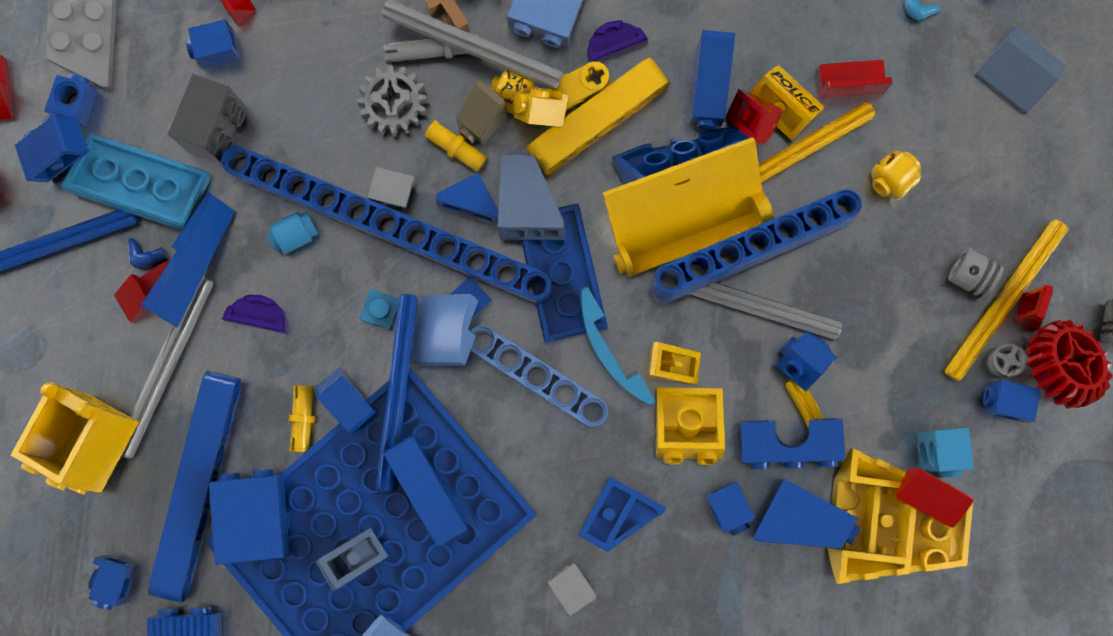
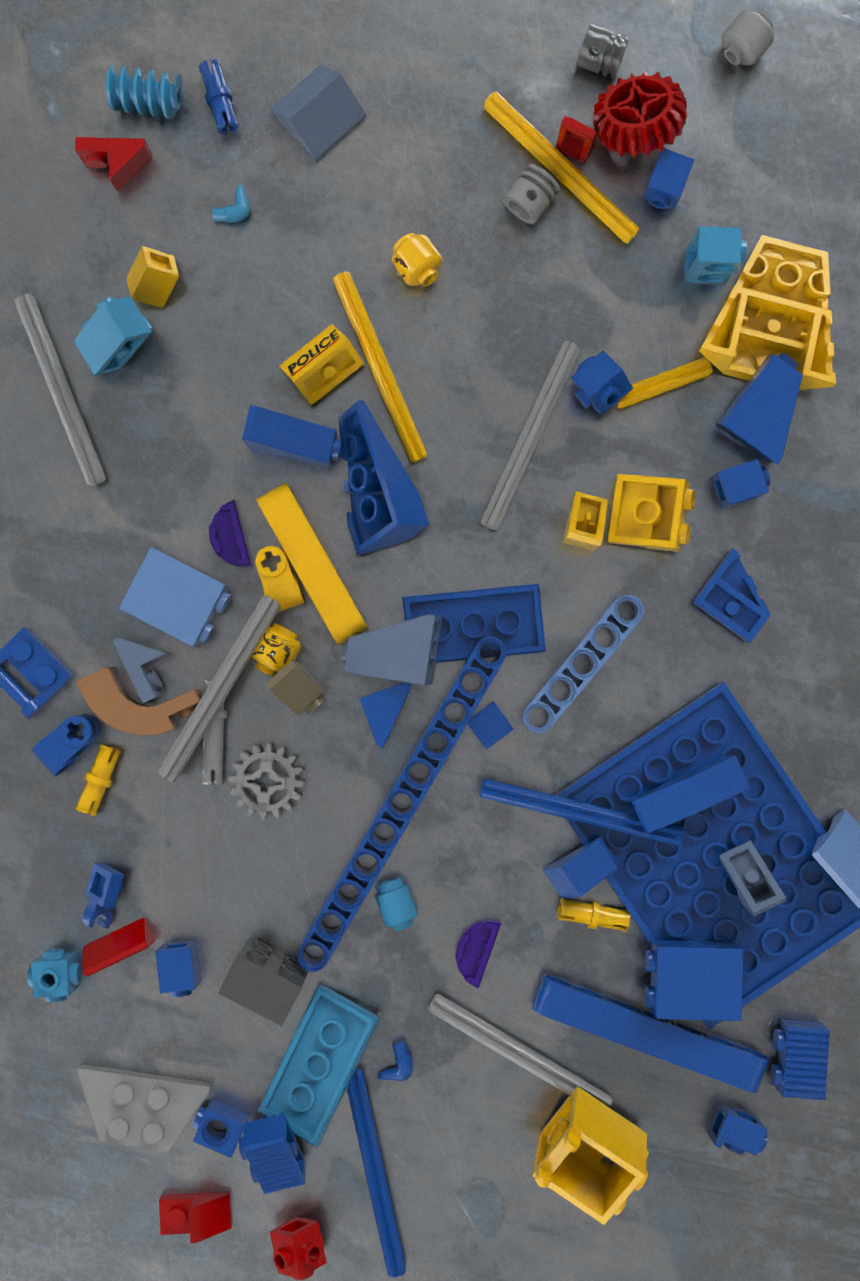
camera: 85 degrees left, 5 degrees up
red slope [114,260,170,323] -> none
blue slope [141,192,234,328] -> none
dark azure plate [359,289,399,331] -> none
light grey panel [367,167,417,208] -> none
medium blue slope [412,294,478,366] -> none
yellow pin [424,120,489,173] -> none
yellow brick [513,87,568,127] -> none
light grey panel [547,561,597,616] -> none
dark azure slope [580,286,656,405] -> none
yellow door [602,137,774,278] -> none
blue beam [651,189,862,302] -> none
red slope [725,88,783,145] -> none
blue arch [741,418,845,469] -> none
red panel [818,60,893,99] -> none
red slope [895,468,975,528] -> none
light grey wheel [985,344,1027,378] -> none

